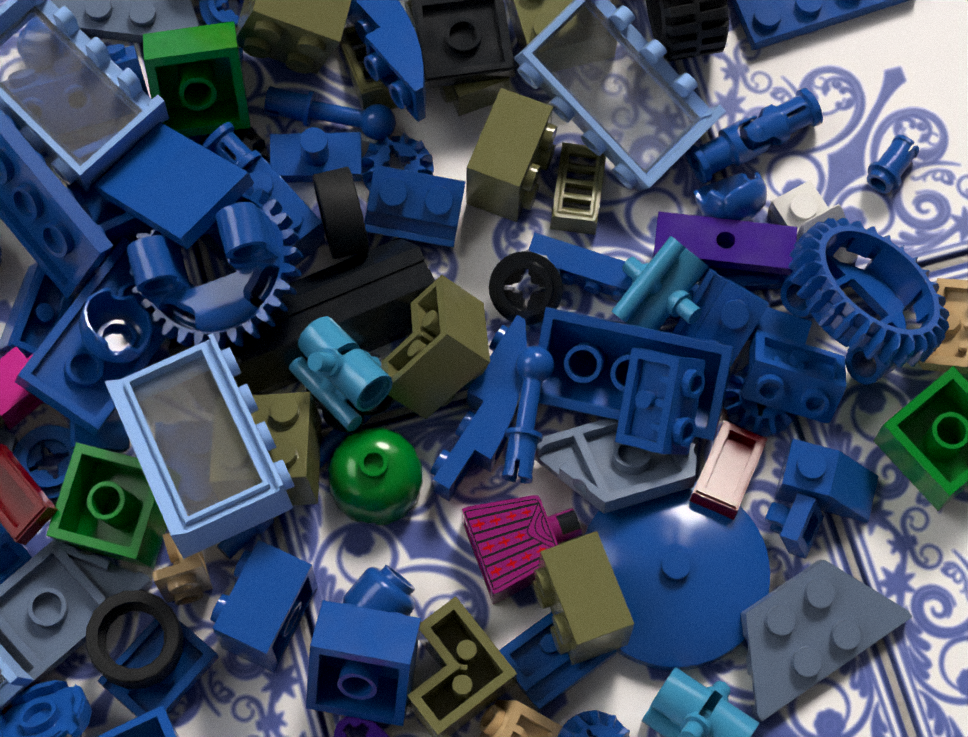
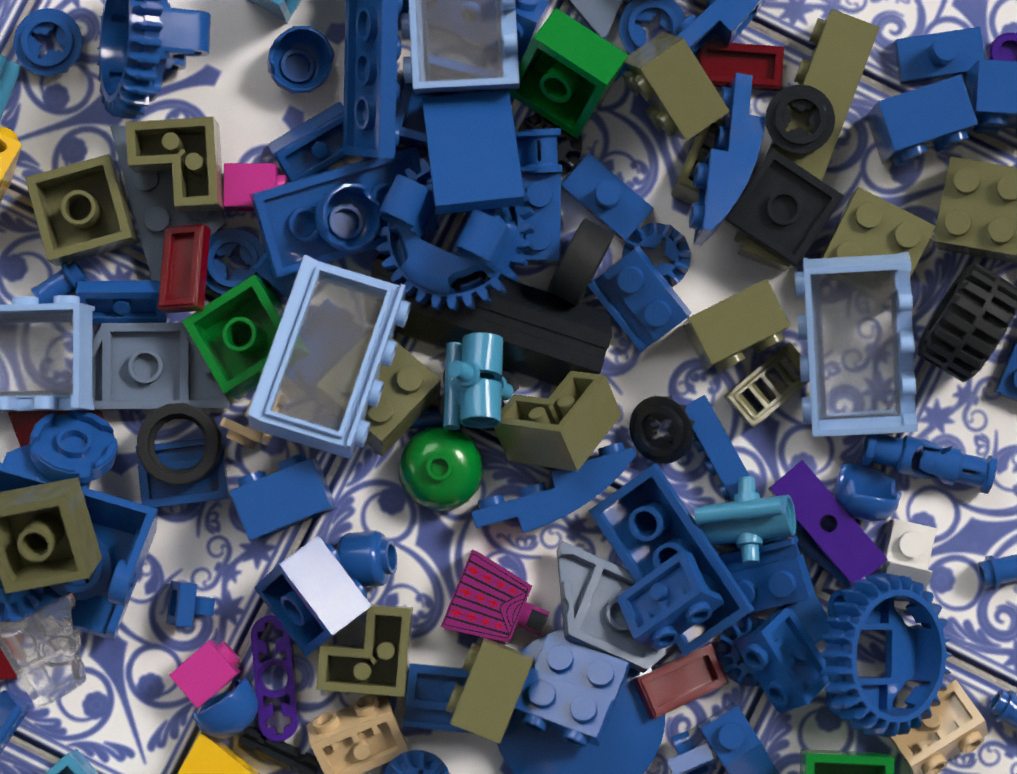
camera: 45 degrees right, 15 degrees up
blue pin [264,86,396,140] -> none
blue pin [501,346,554,484] -> none
none -> plate [514,633,630,748]

